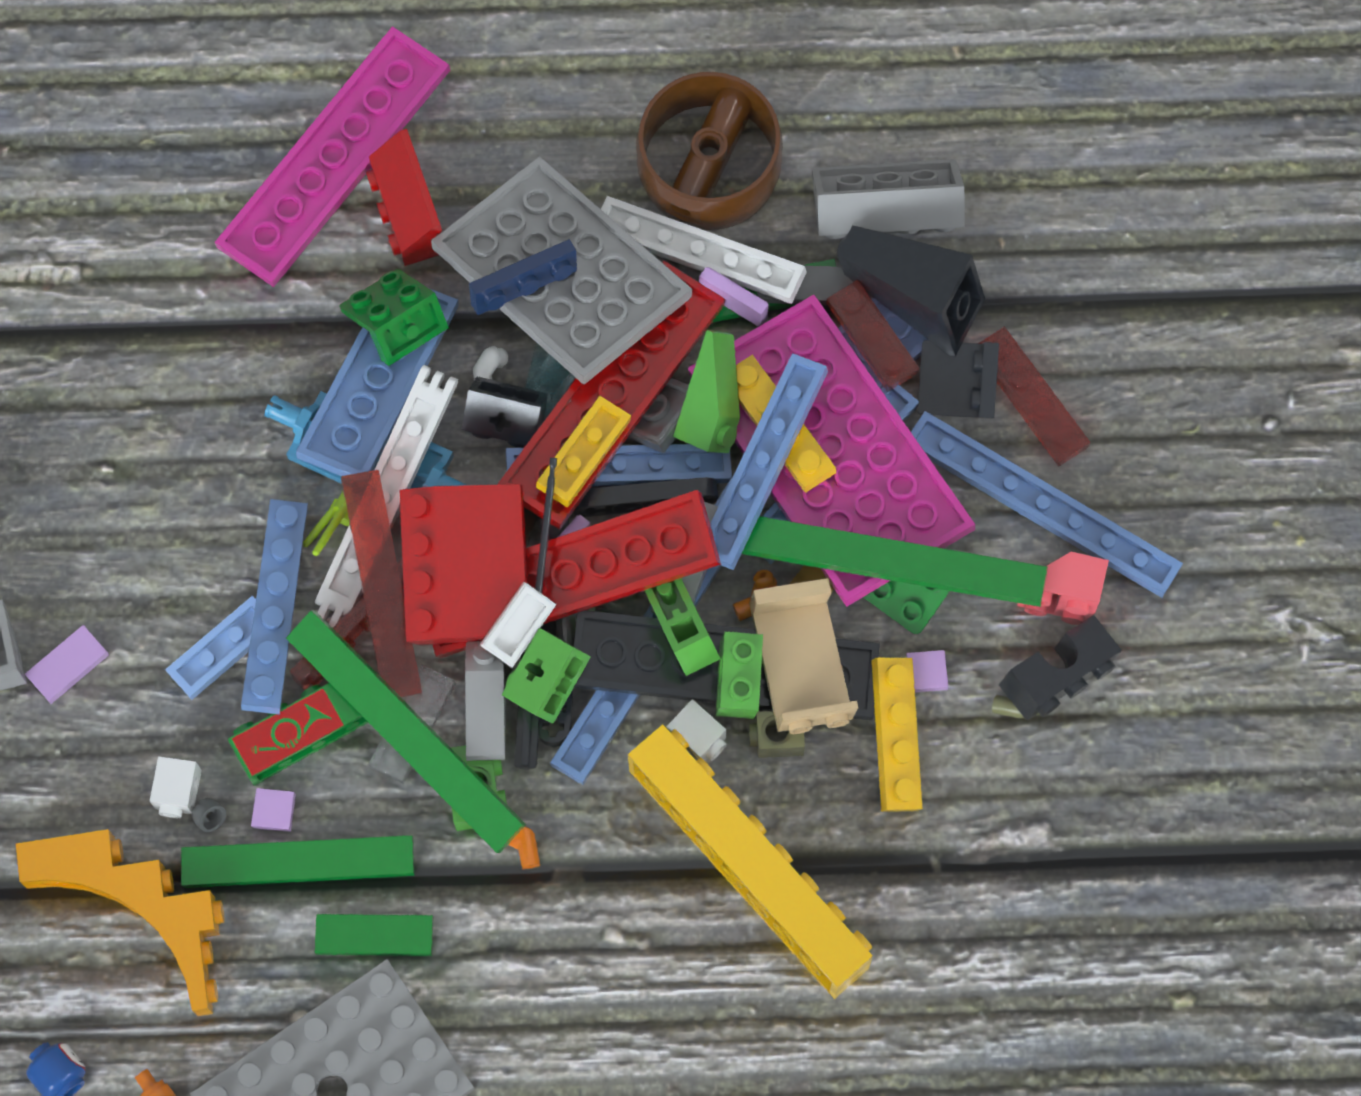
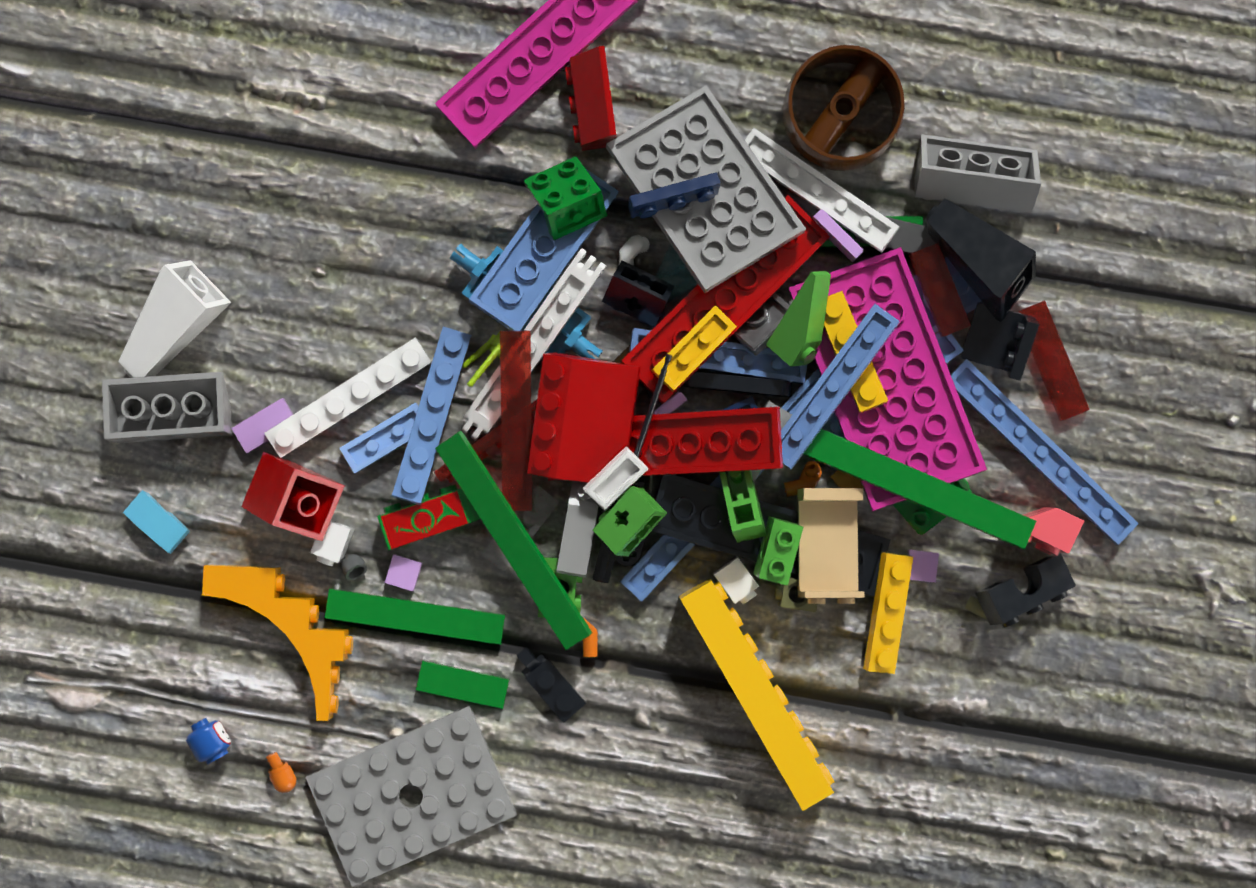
camera: 10 degrees right, 15 degrees up
none -> red slope [241,452,345,541]
none -> white plate [264,337,431,458]
none -> black hinge [517,647,586,723]

